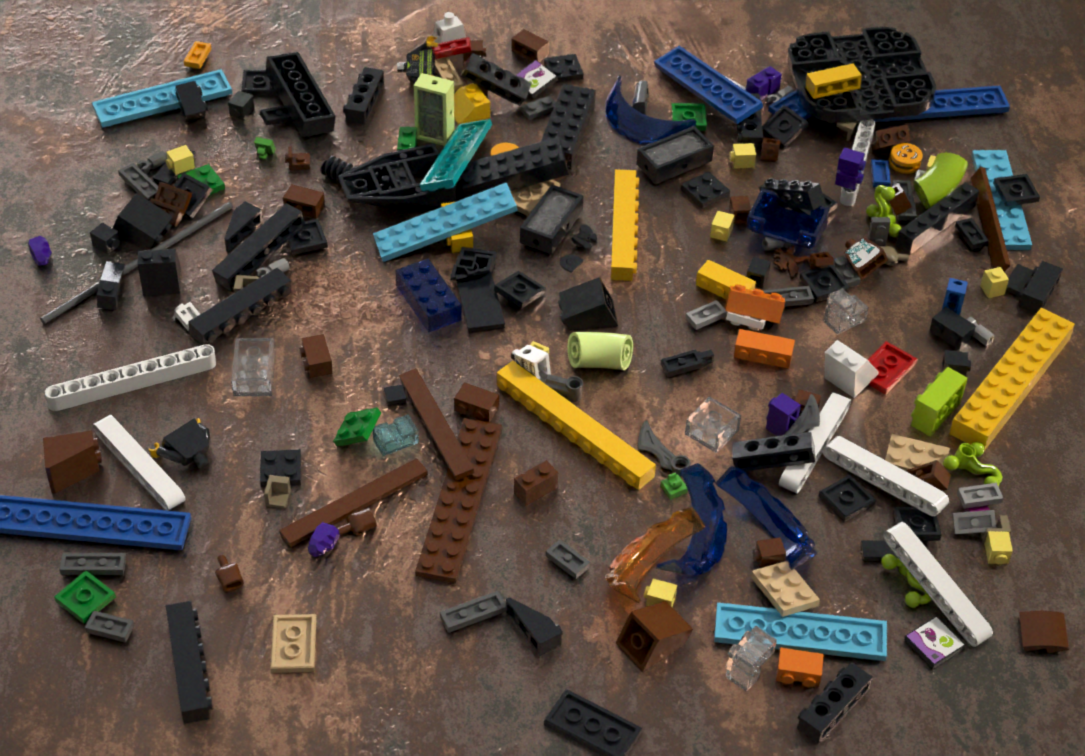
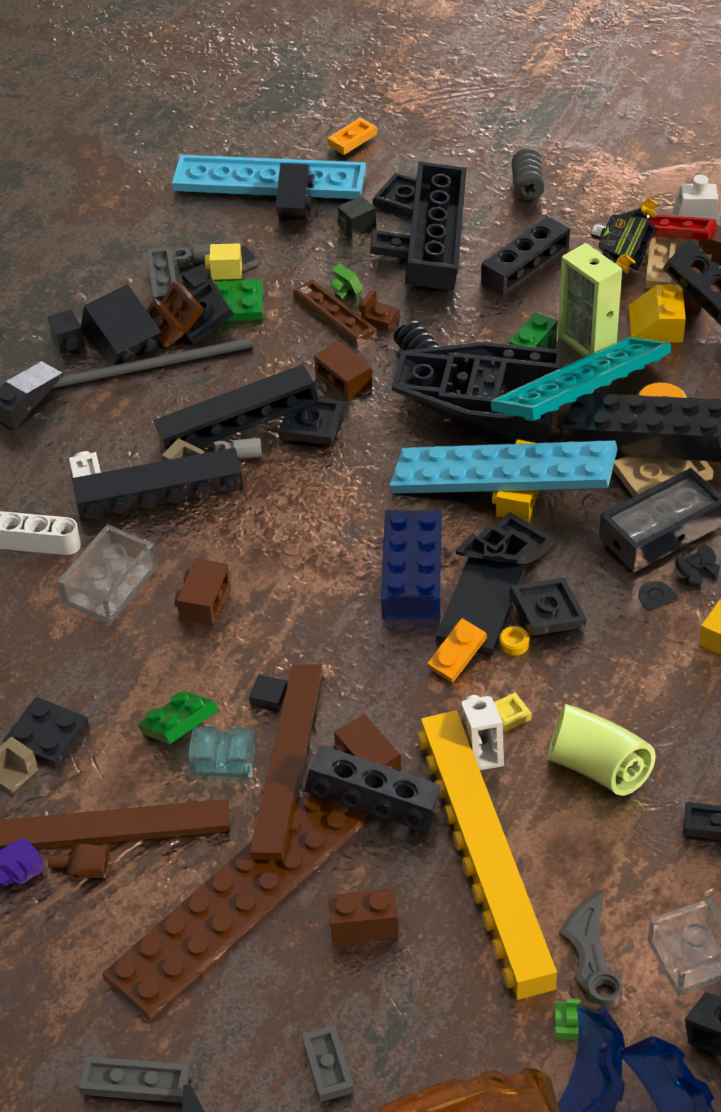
camera: 35 degrees right, 0 degrees up
black slope [137,249,181,296] -> none
black slope [224,201,263,253] -> none
dark grey piece [545,374,583,402] -> none
black slope [558,277,618,330] -> none
none -> reddish brown tile [293,279,377,347]
none -> black brick [304,745,441,833]
none -> light orange plate [427,618,487,683]
none -> yellow tile [499,626,529,656]
none -> dark grey piece [512,148,544,200]

